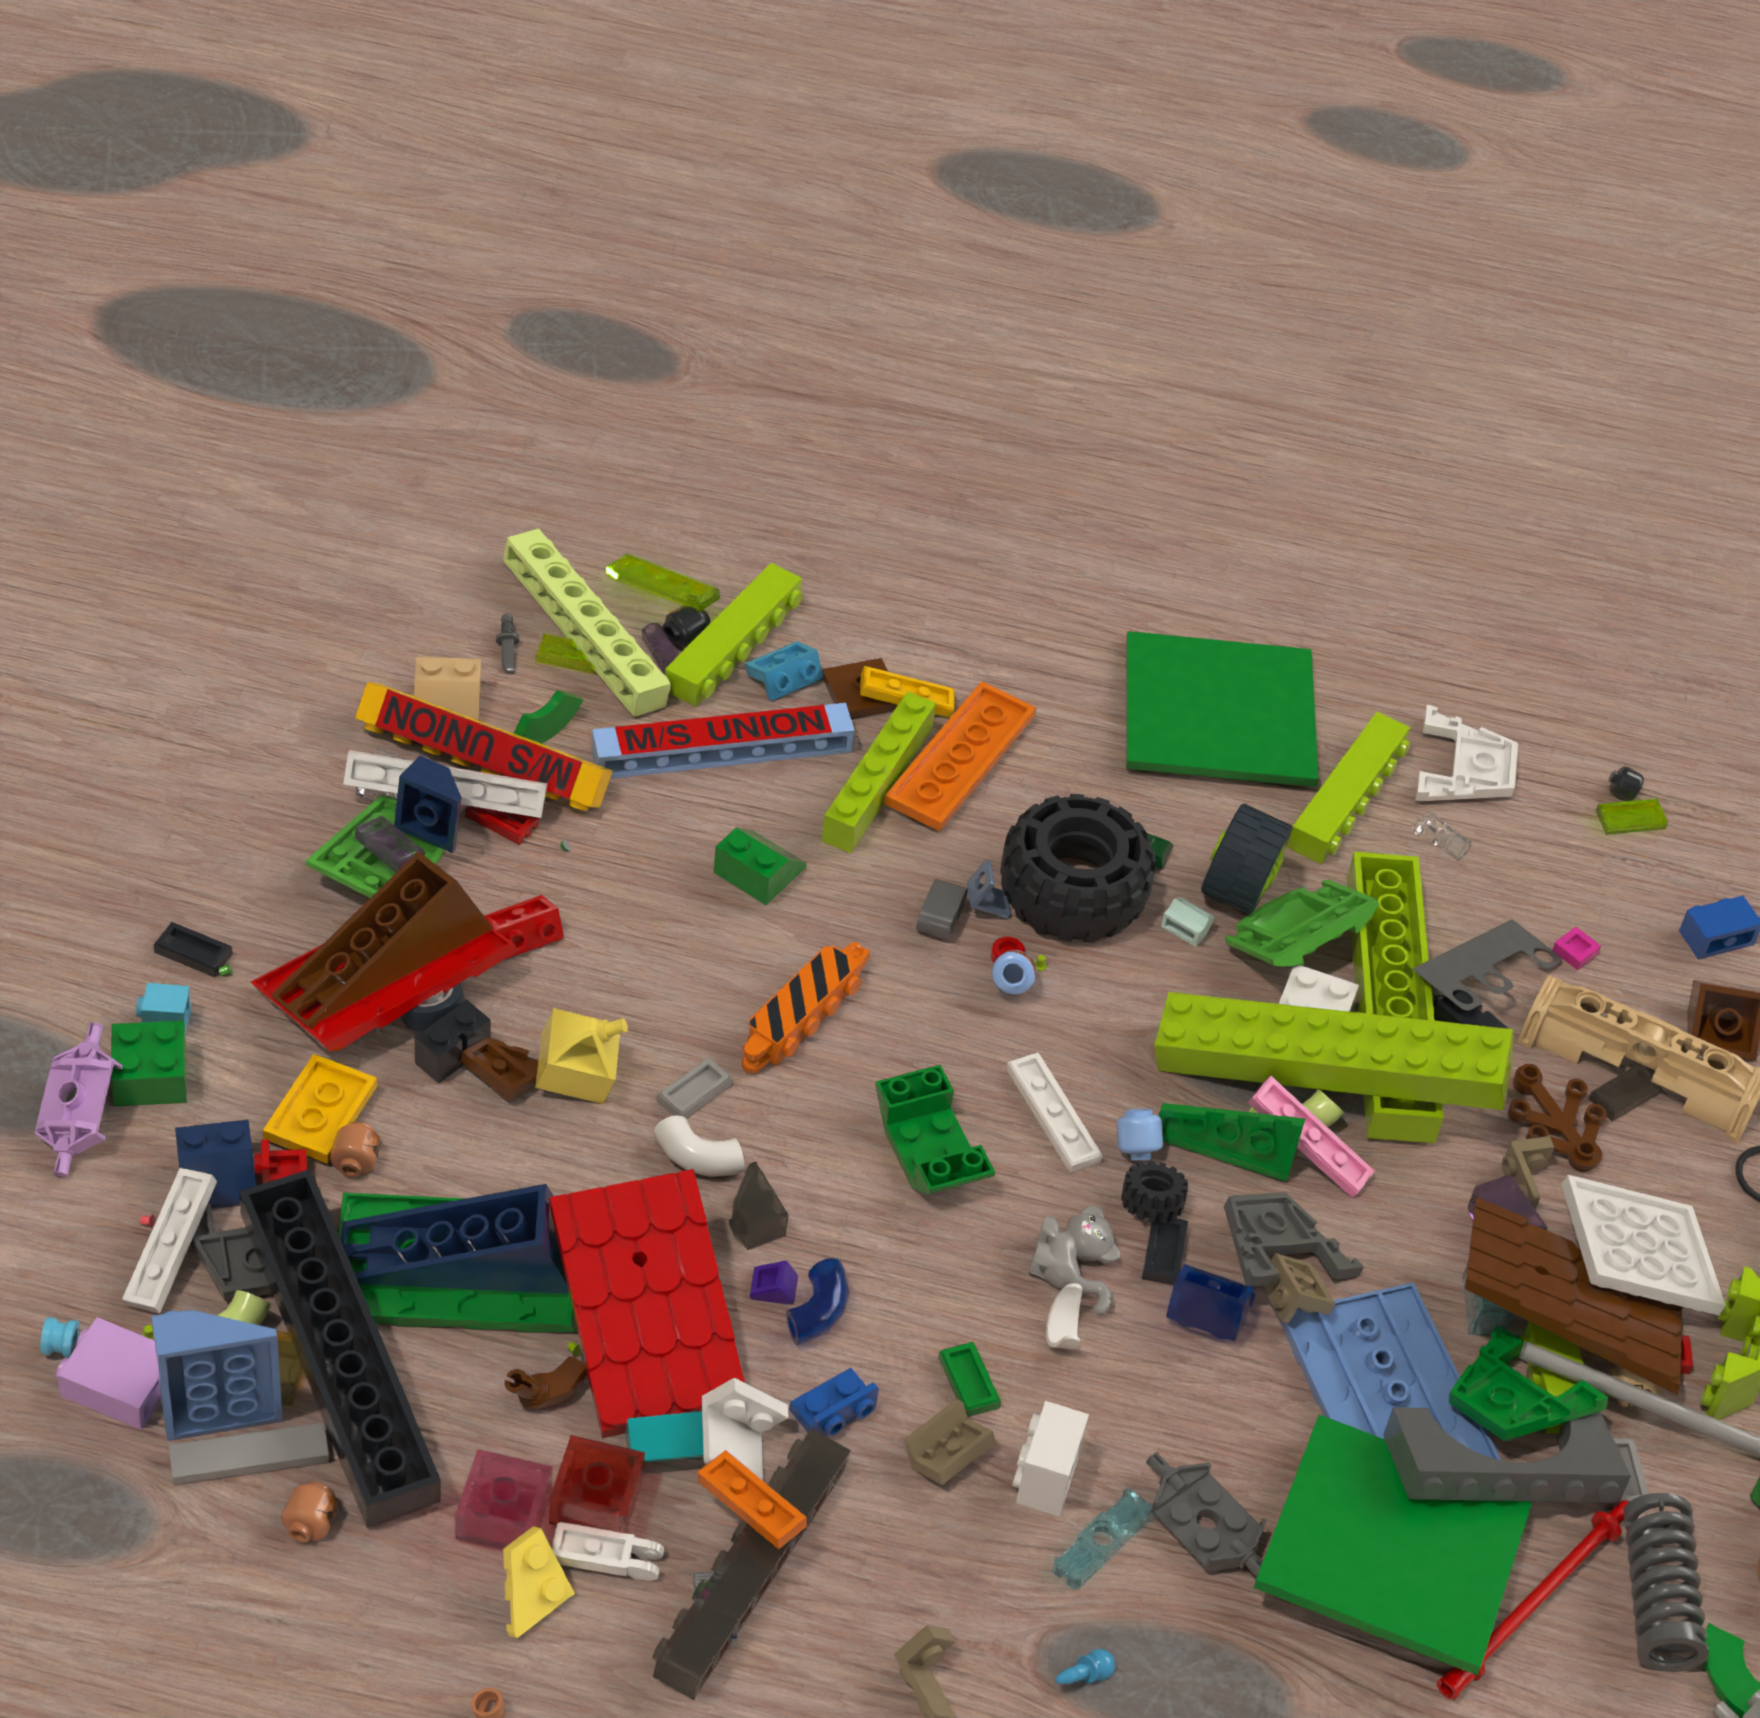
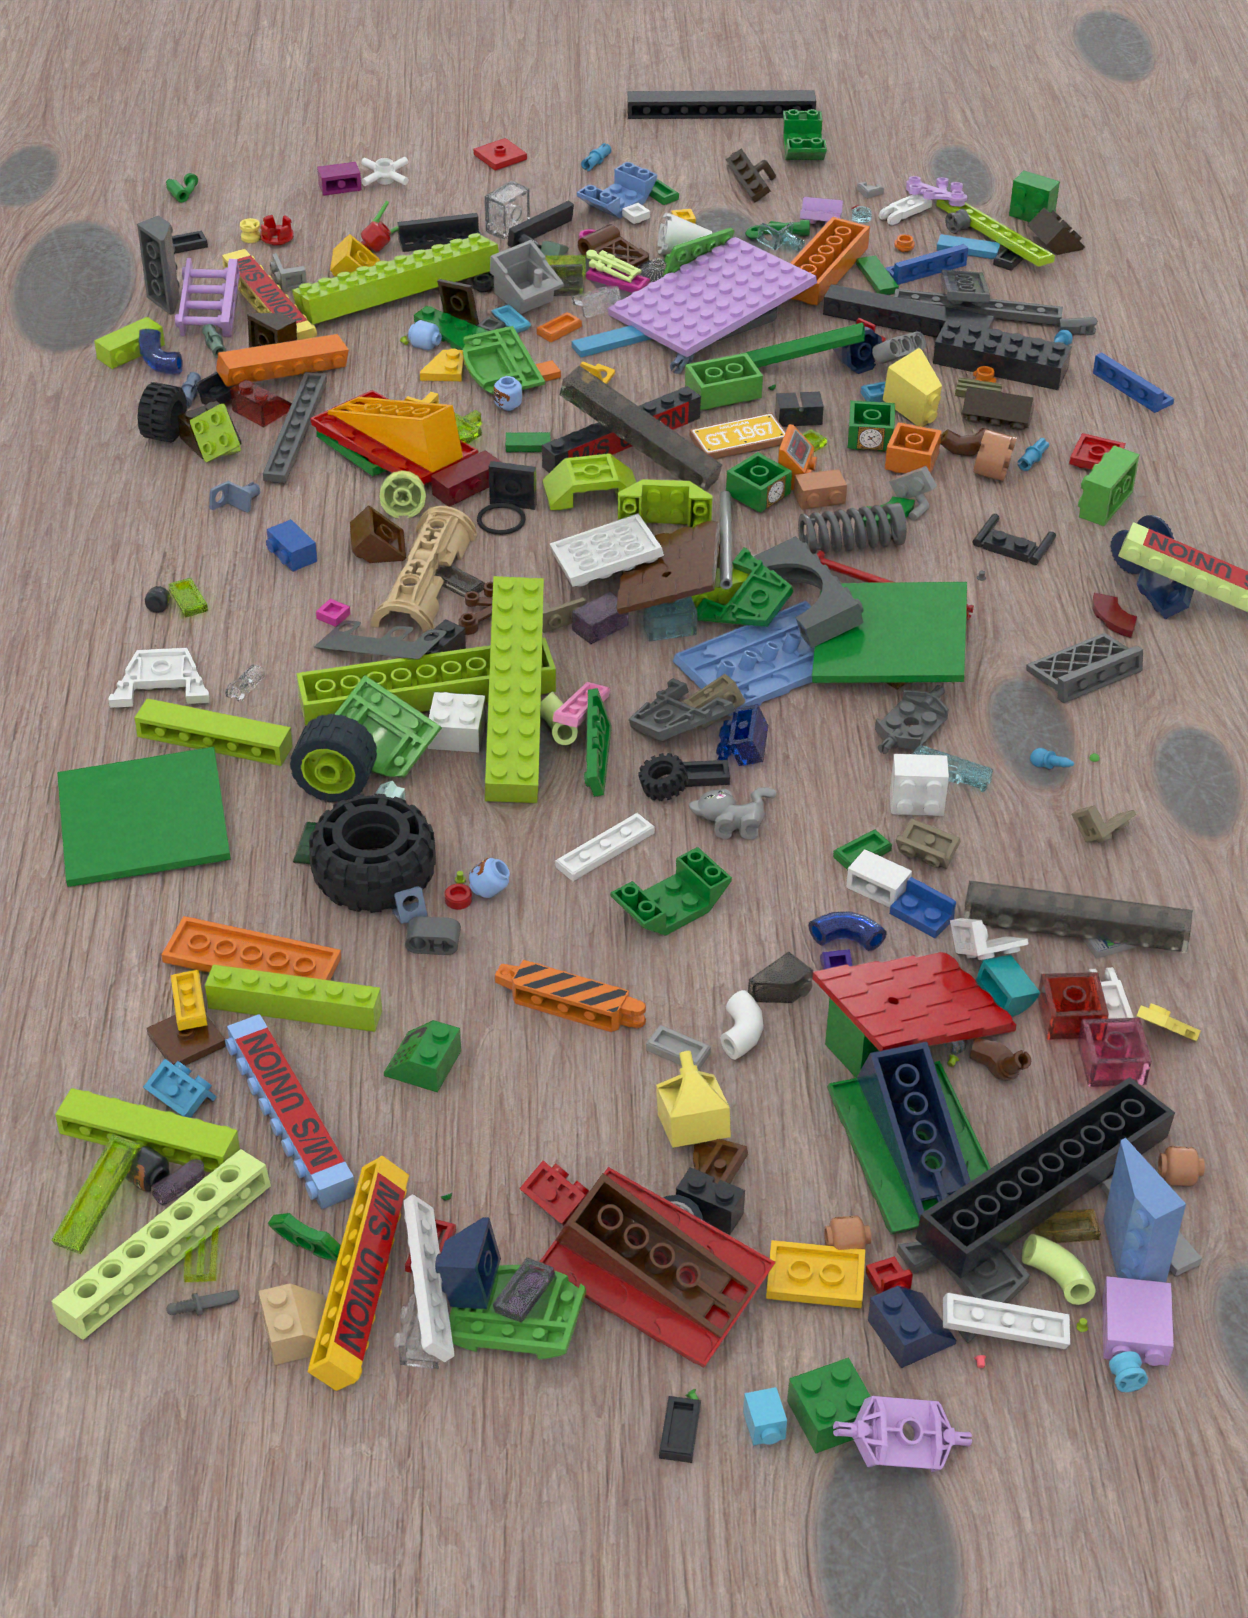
camera: 100 degrees left, 5 degrees down
orange plate [697,1450,807,1549] -> none
white helmet [1046,1283,1083,1350] -> none
light blue head [1117,1109,1163,1160] -> none
none -> white brick [846,849,912,908]

